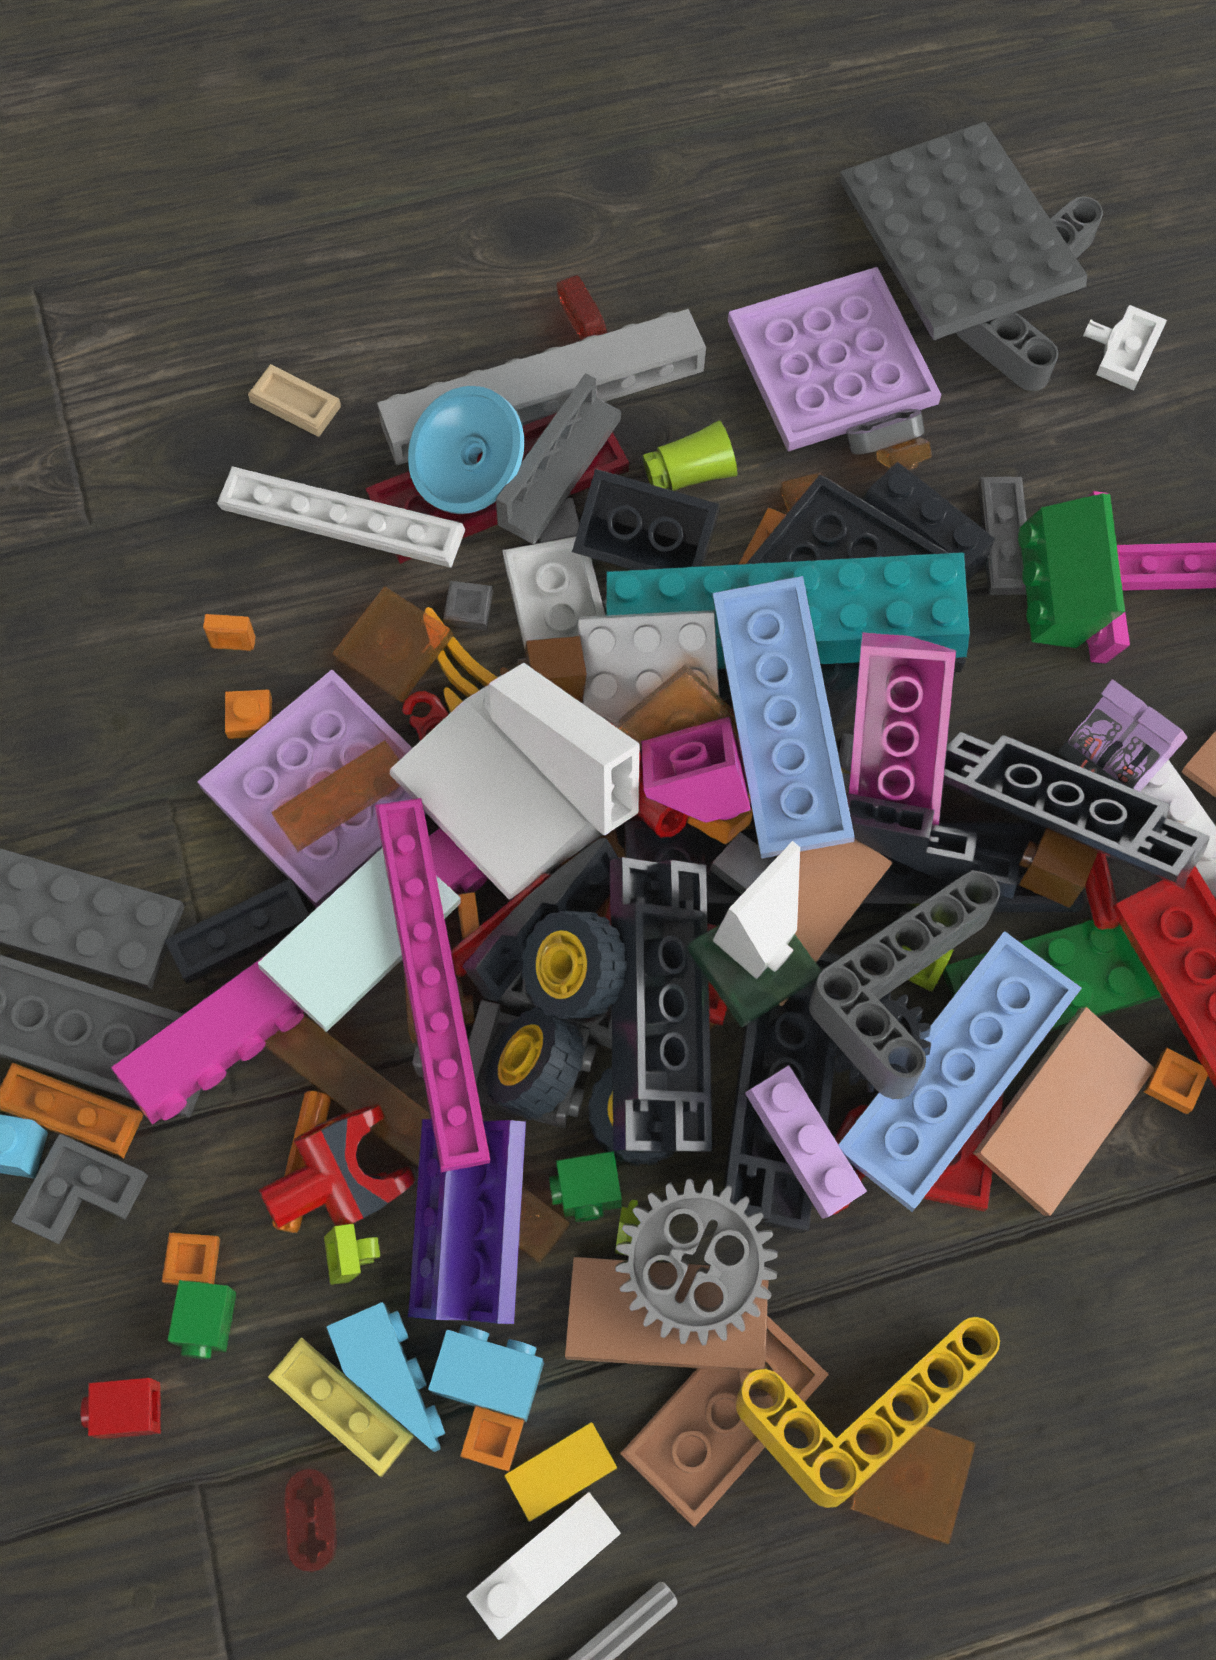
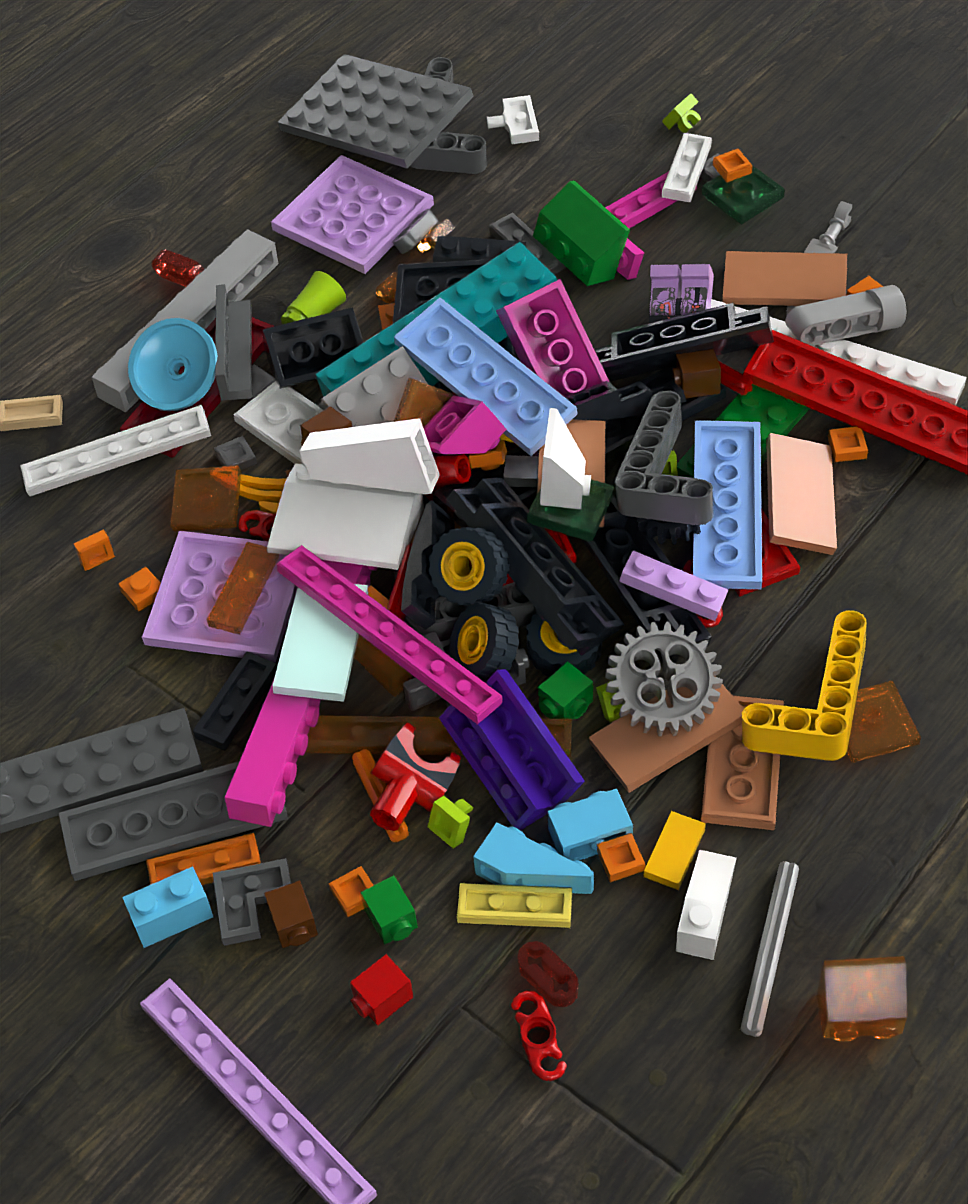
camera: 30 degrees left, 15 degrees down
none -> reddish brown brick [264,880,318,948]
none -> red piece [511,991,567,1081]

